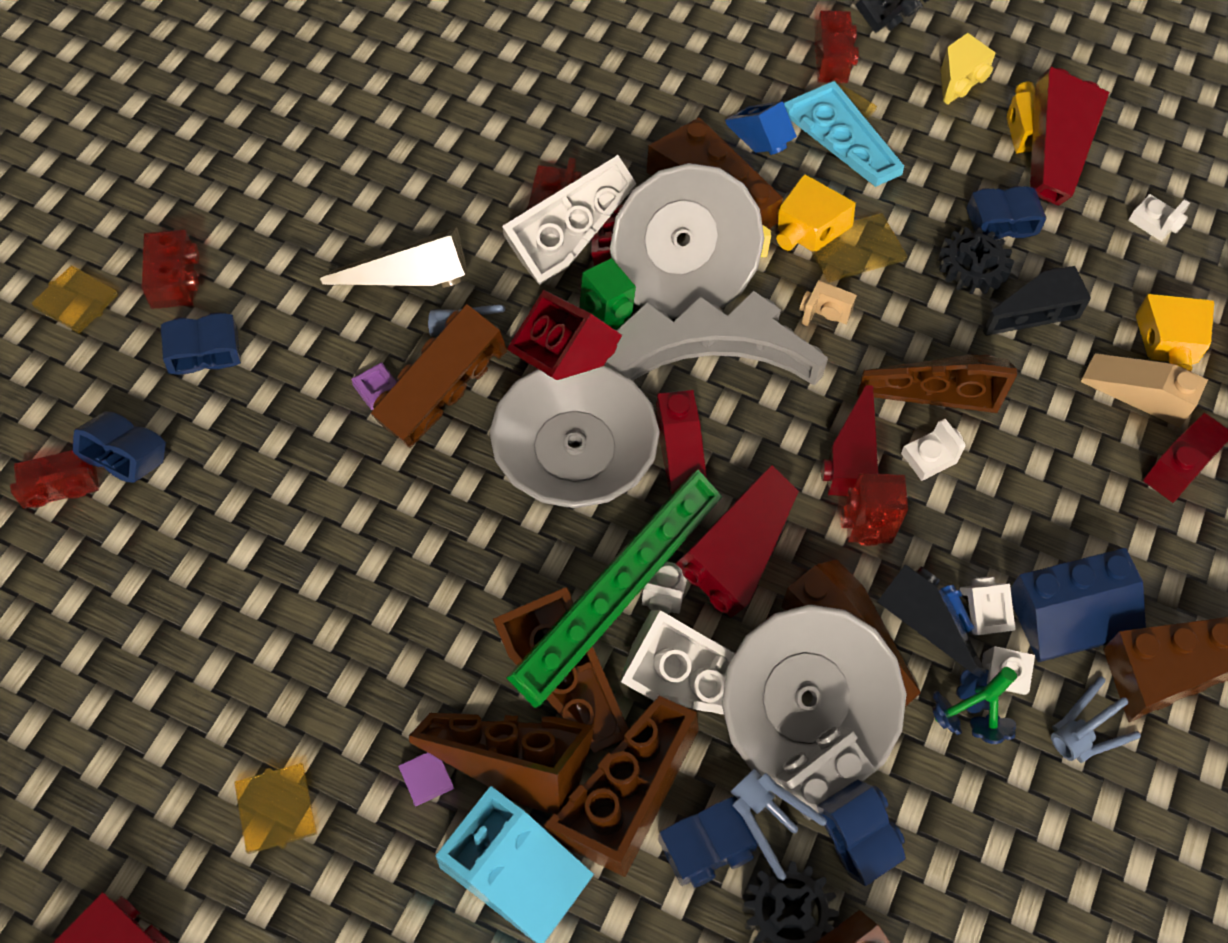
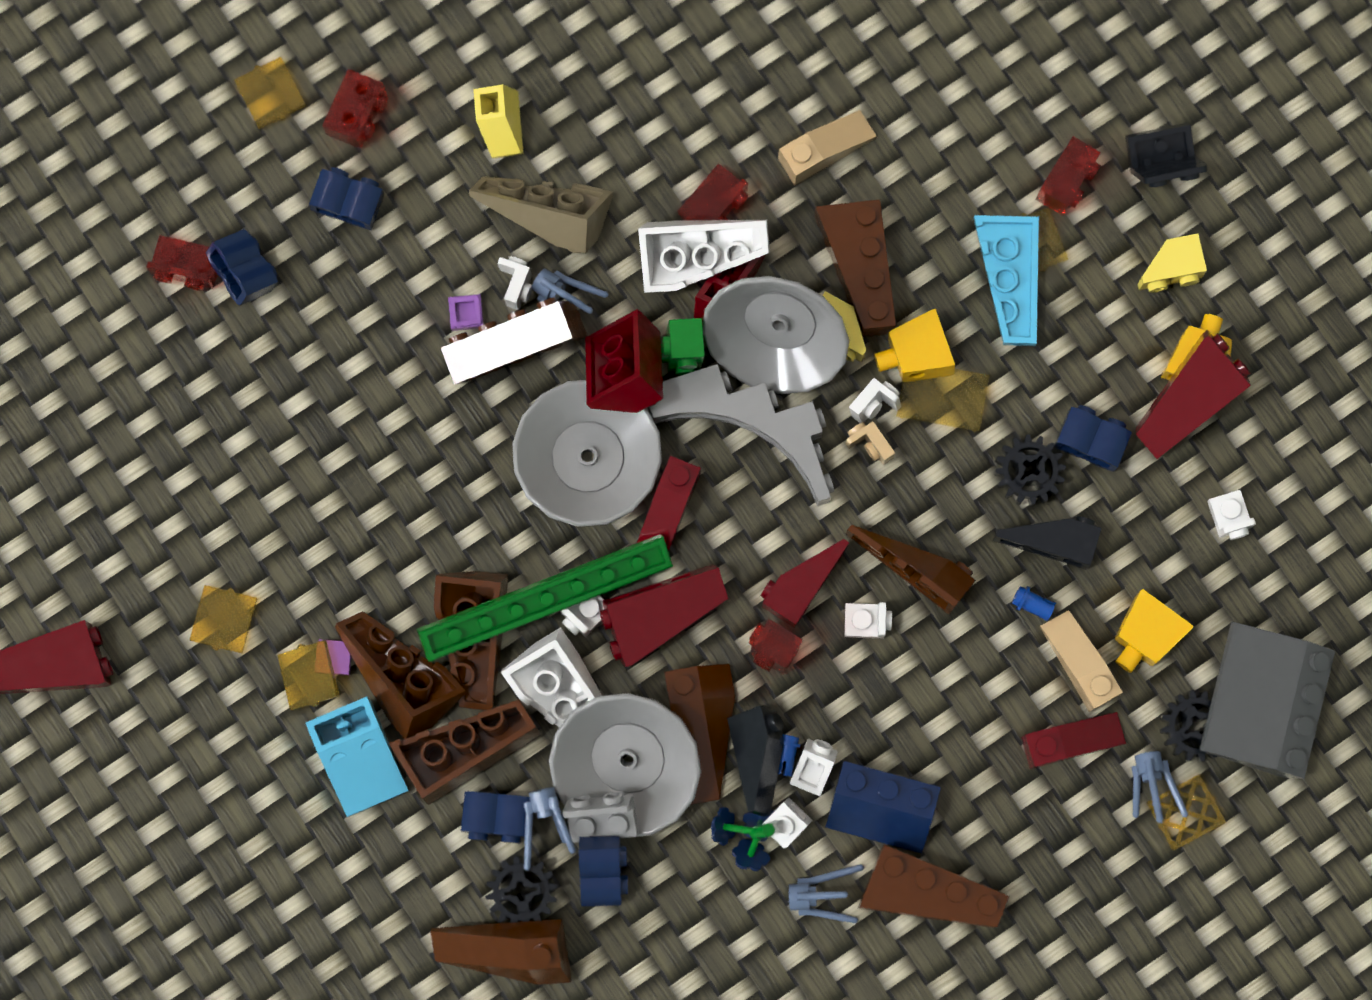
camera: 35 degrees right, 20 degrees up
blue slope [725,101,797,155] -> none
none -> clear yellow piece [277,640,340,710]
none -> light yellow slope [473,84,523,159]
none -> white bracket [497,256,532,310]
none -> tan slope [778,110,877,186]
none -> white bracket [849,378,901,423]
none -> blue pin [1012,586,1056,621]

